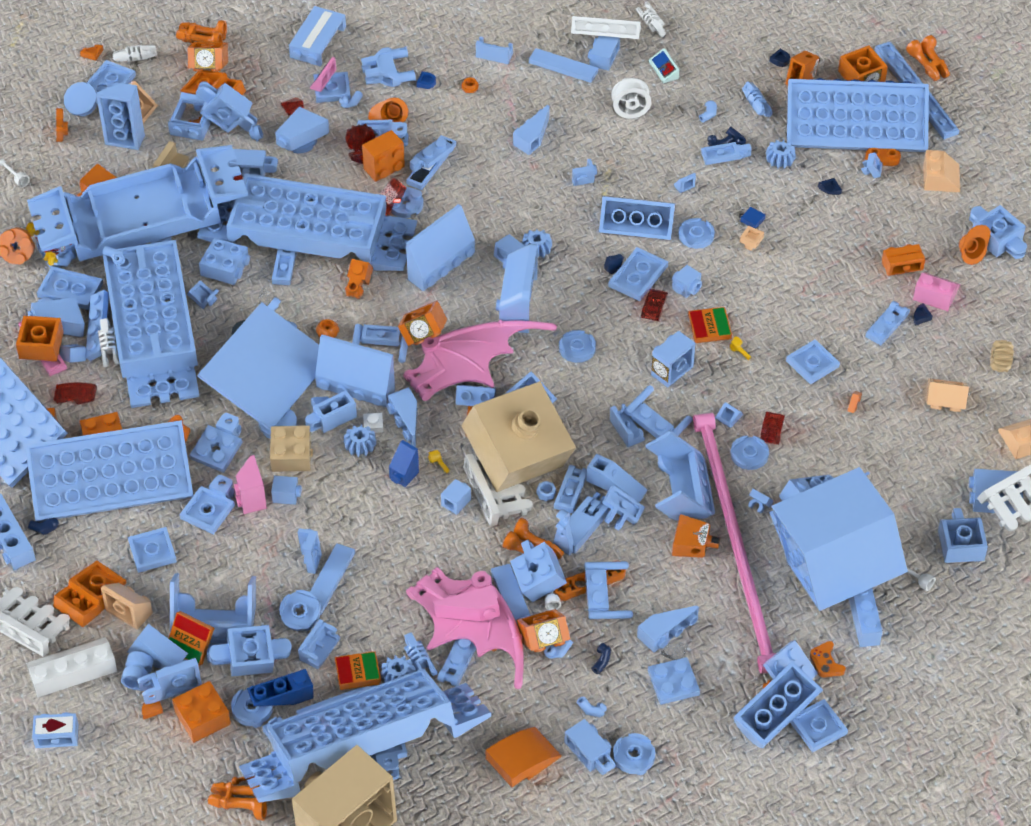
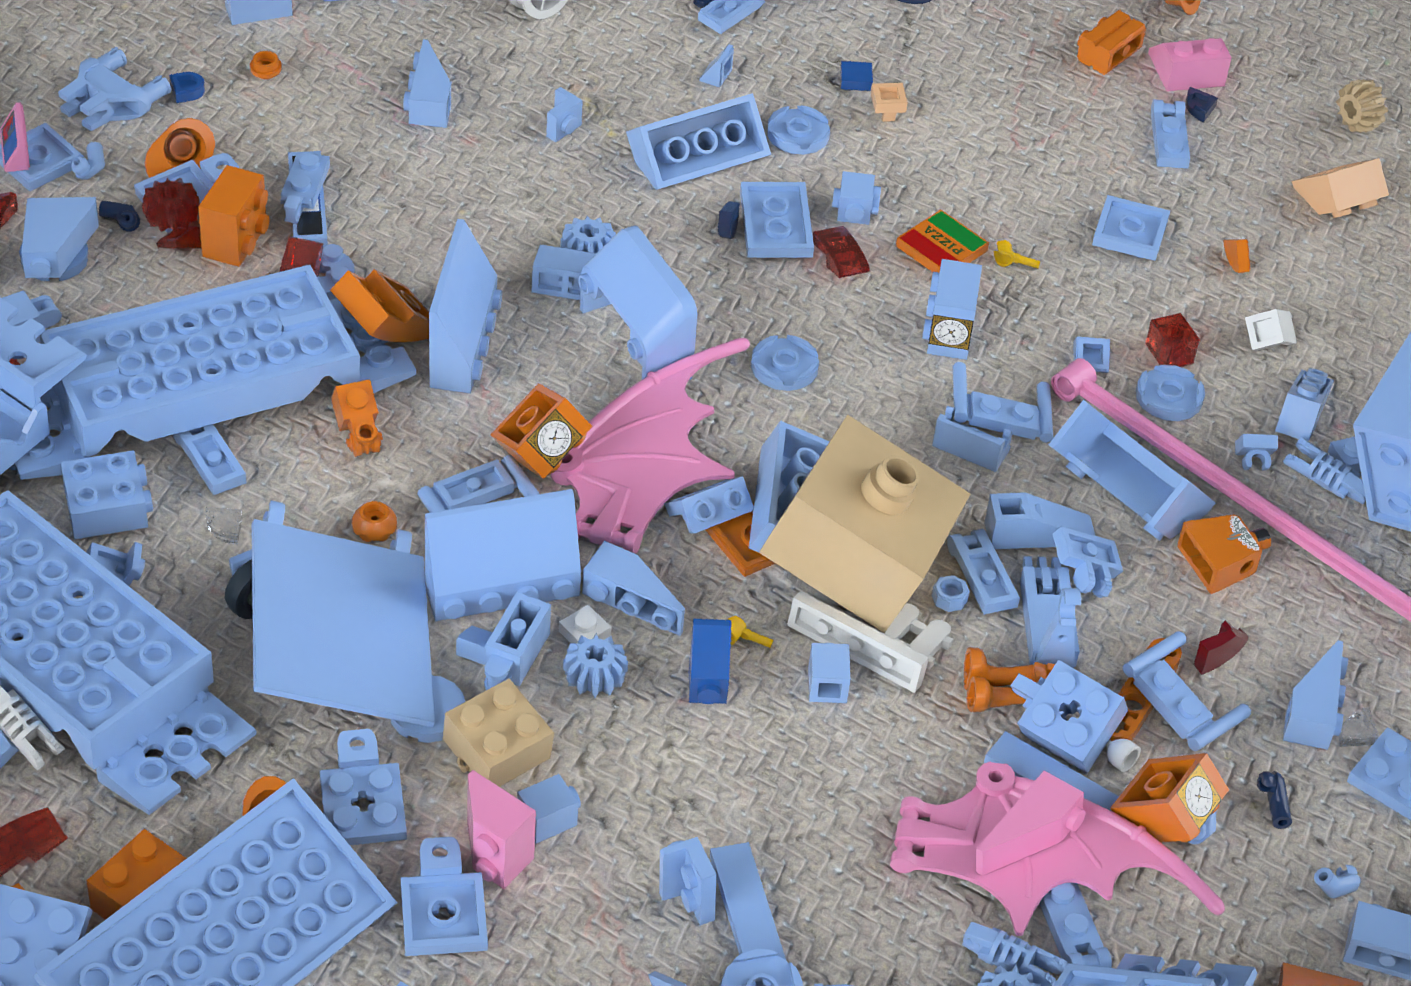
camera: 40 degrees left, 5 degrees down
none -> dark blue arm [99,200,140,232]
none -> orange slope [330,269,429,342]
none -> dark red slope [1194,620,1249,675]
none -> white panel [1245,309,1297,351]

